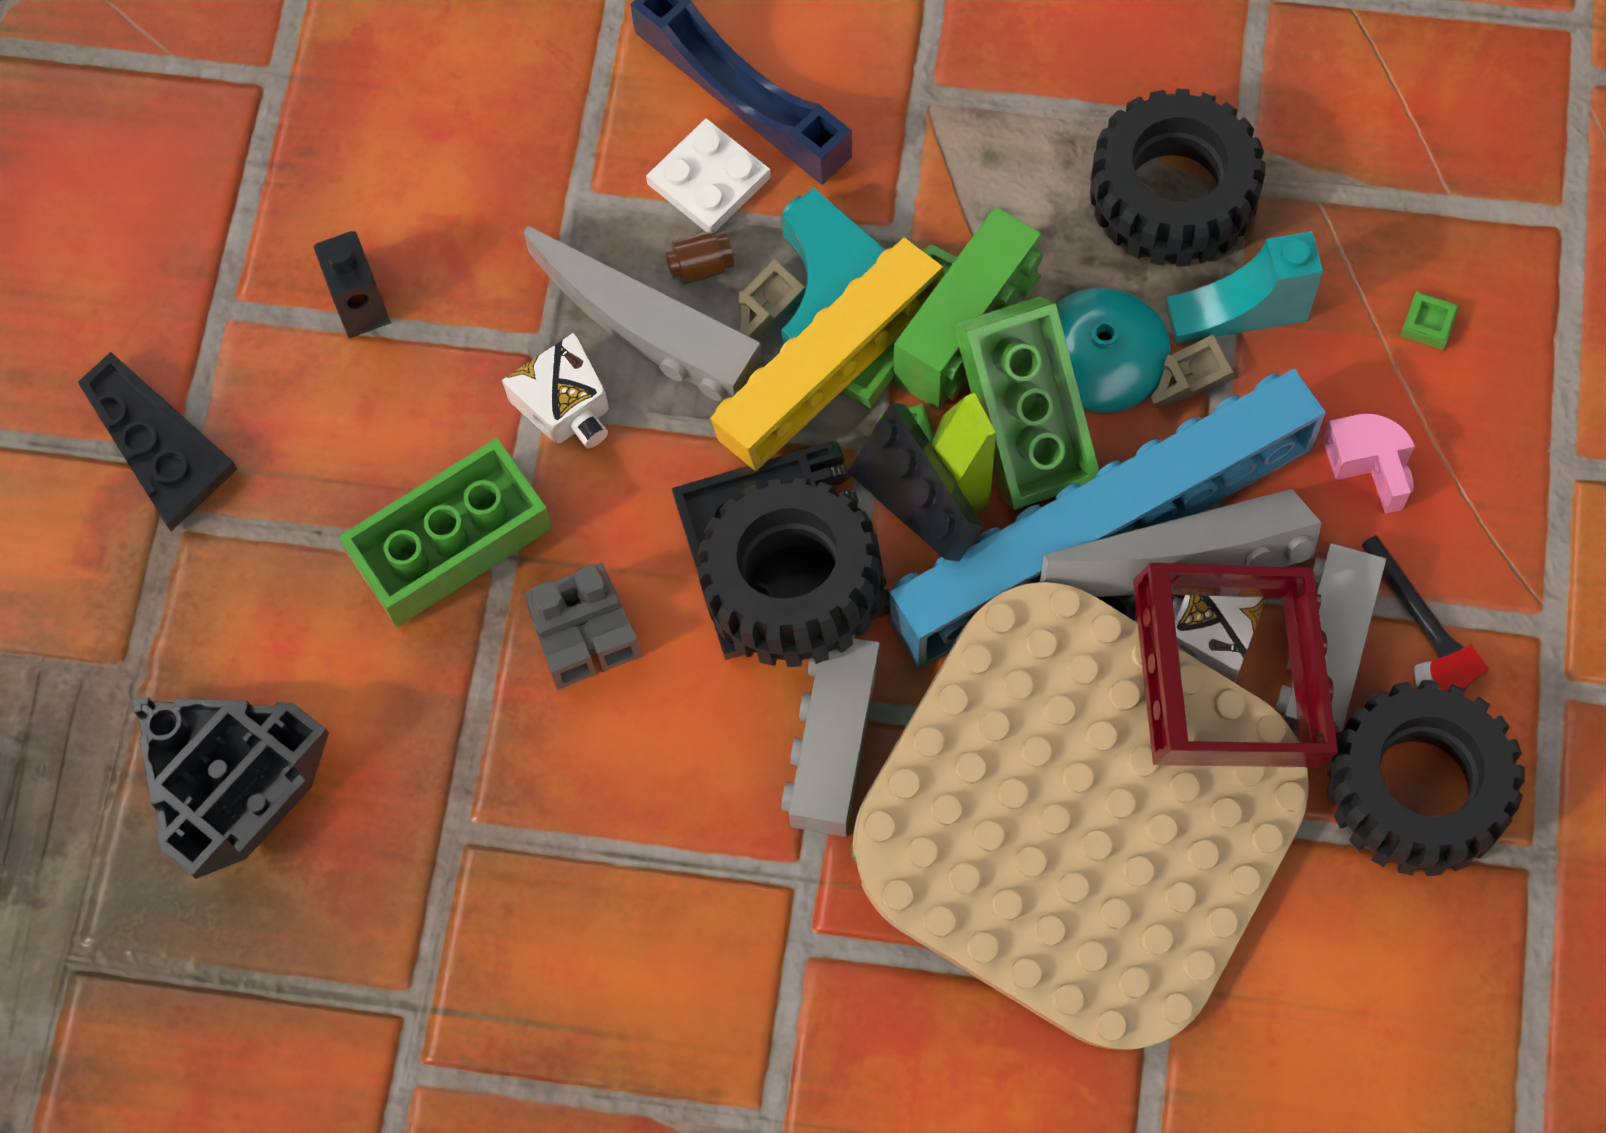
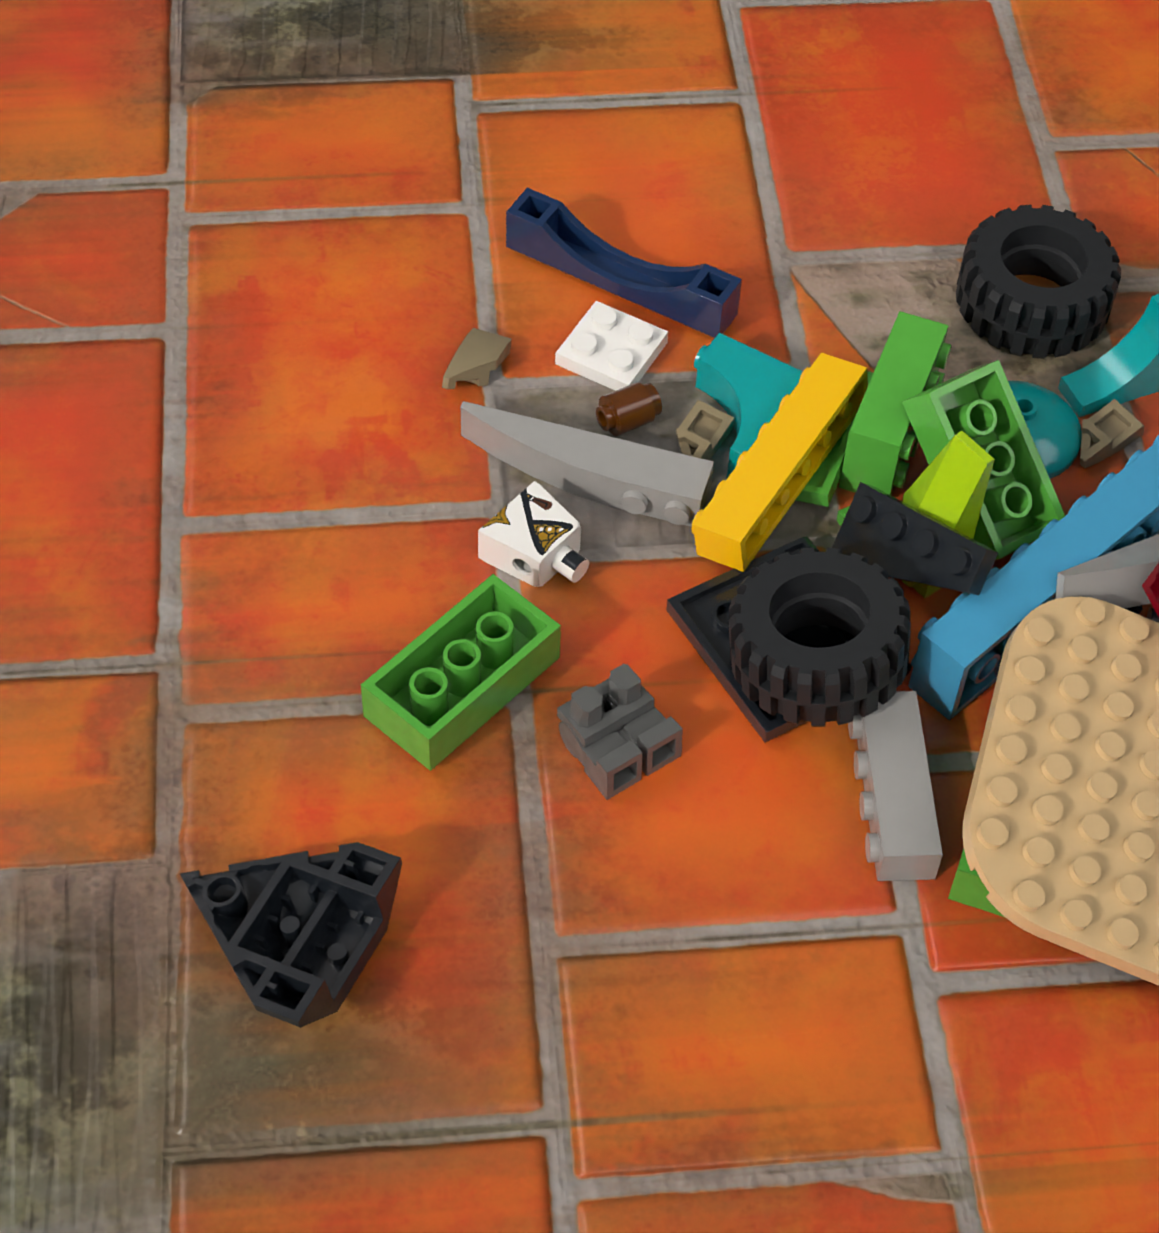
camera: 20 degrees left, 15 degrees down
black wing [78,352,237,532] -> none
black torso [313,231,391,338] -> none
none -> dark tan slope [442,328,512,389]

